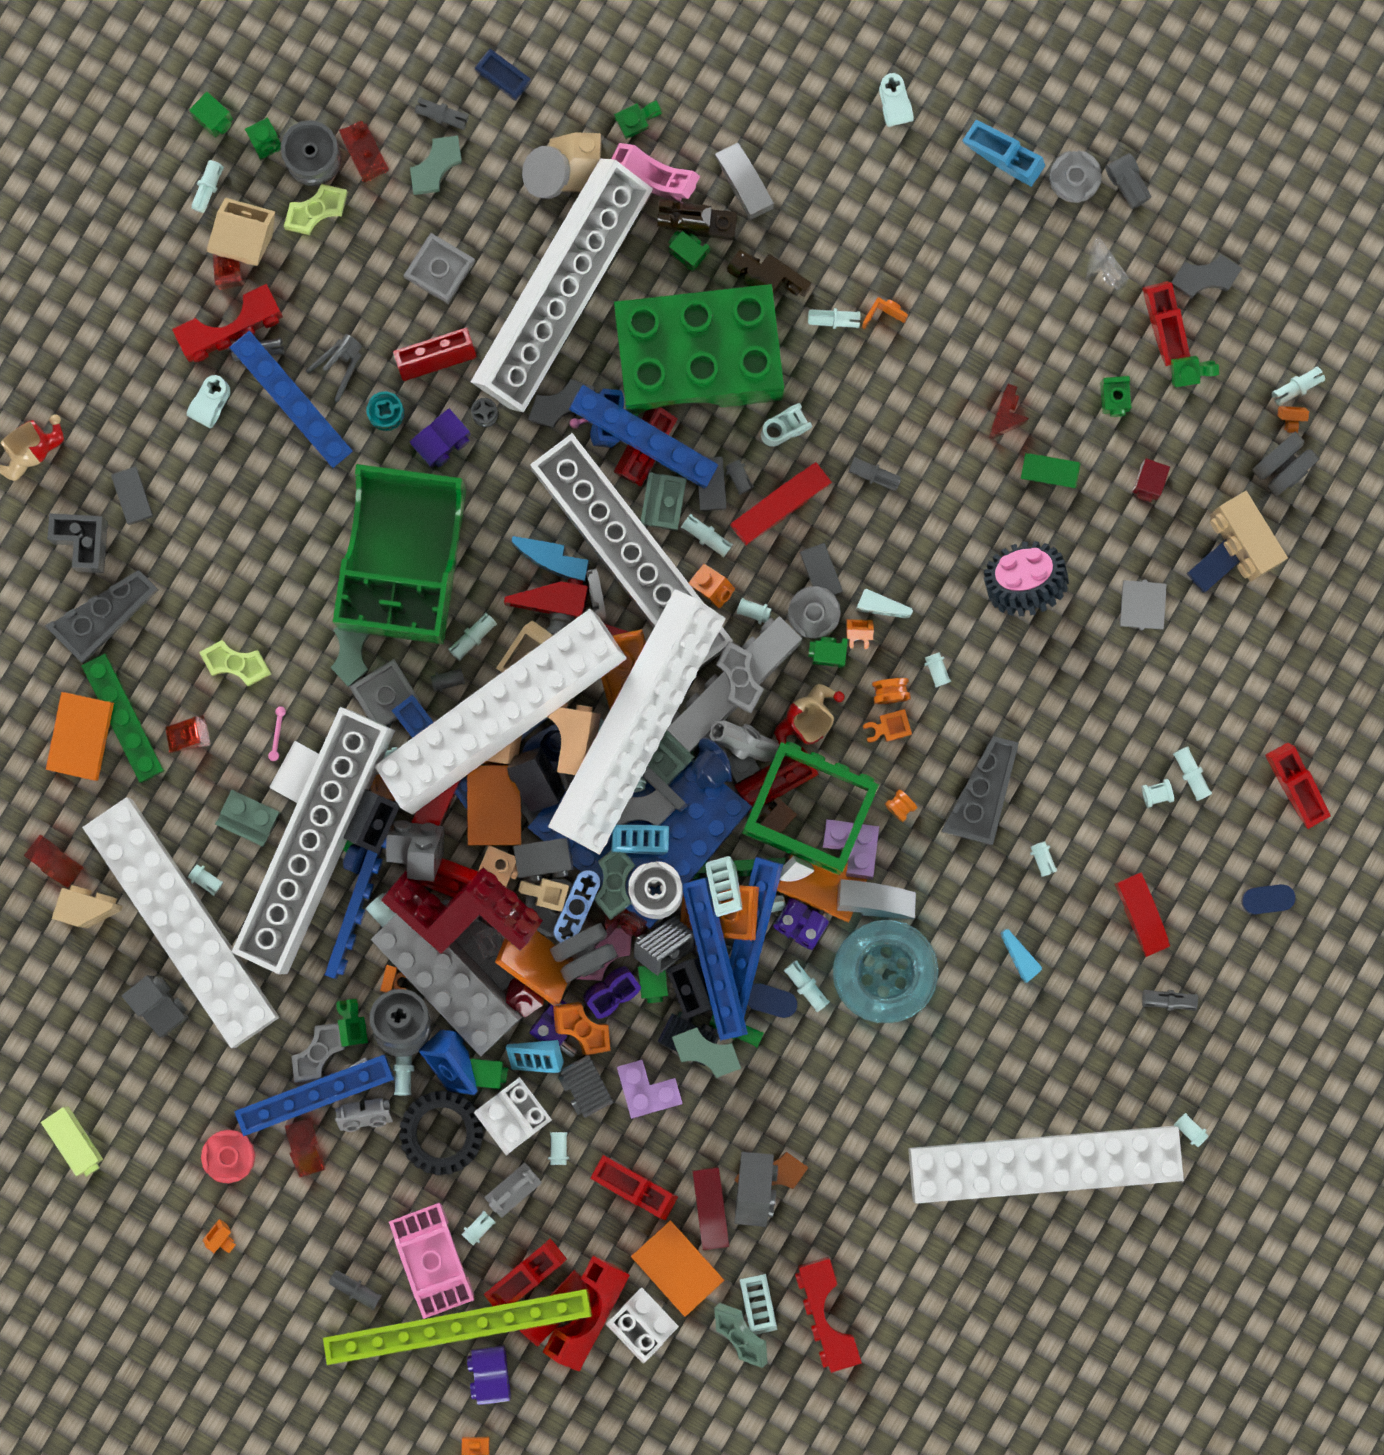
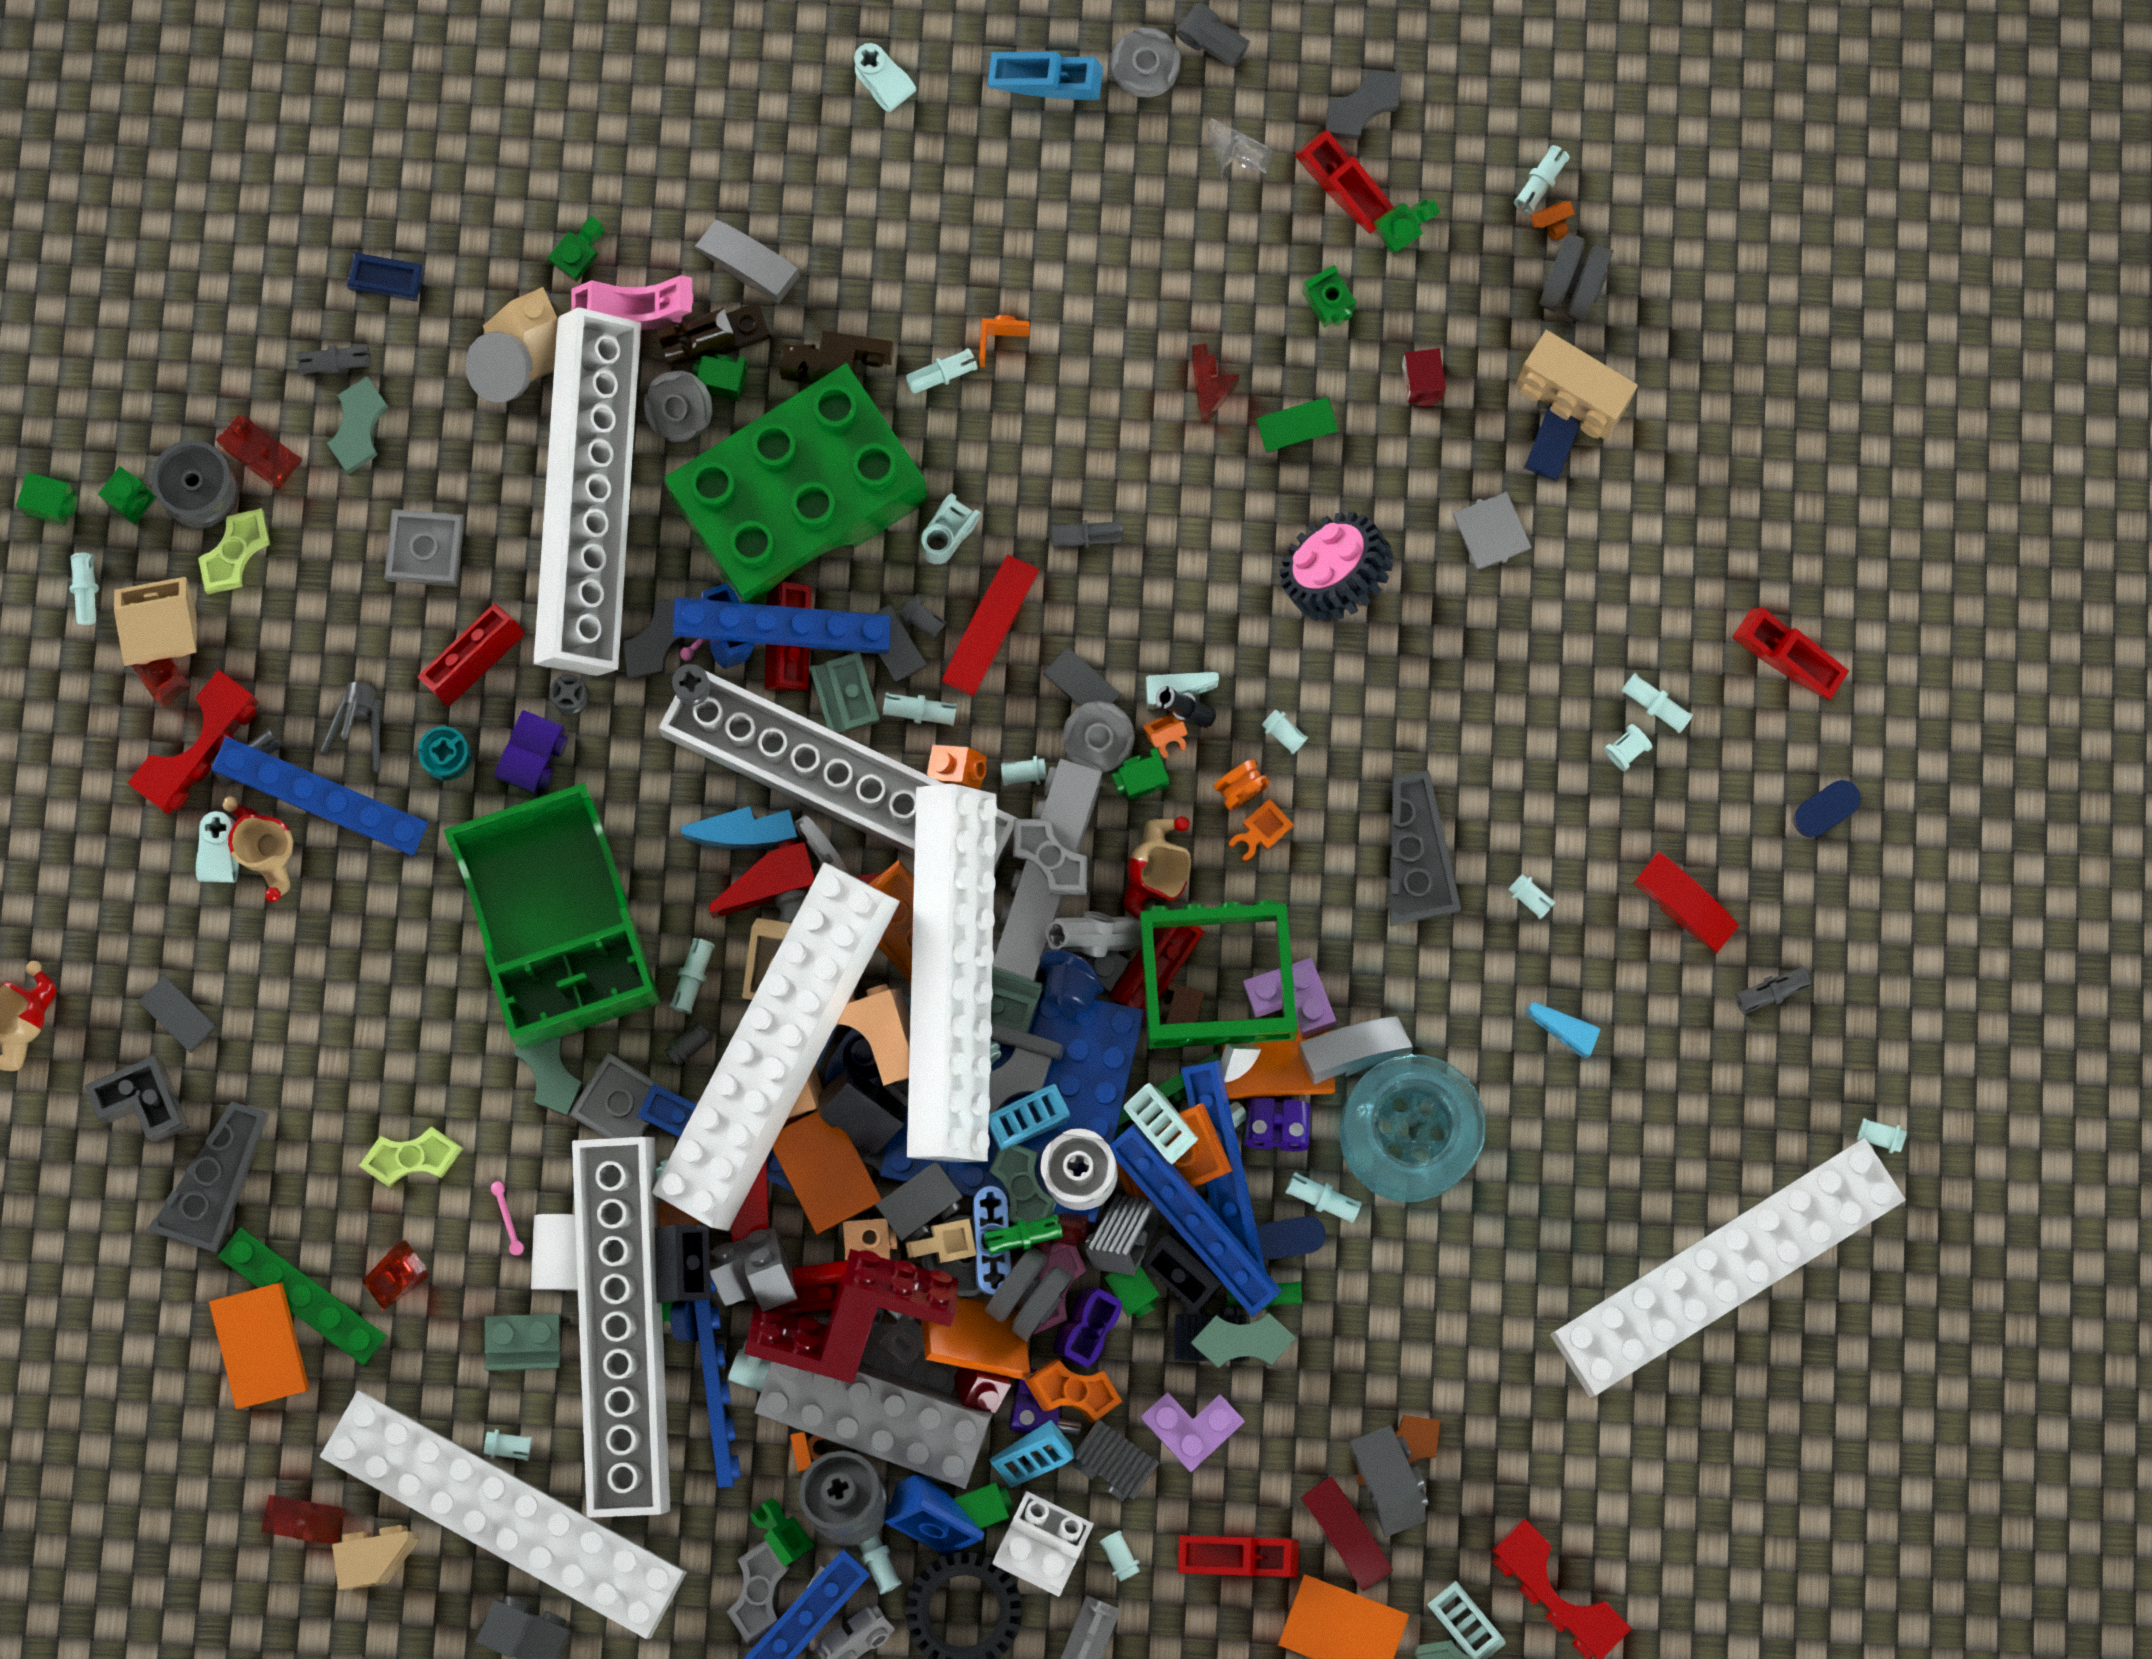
camera: 25 degrees left, 5 degrees down
orange wheel [884,789,918,823] -> none
none -> tan piece [223,796,294,902]
none -> light grey tile [643,371,713,442]
none -> dark grey wheel [672,664,710,705]
none -> green pin [984,1214,1063,1256]
none -> black pin [1156,686,1216,728]

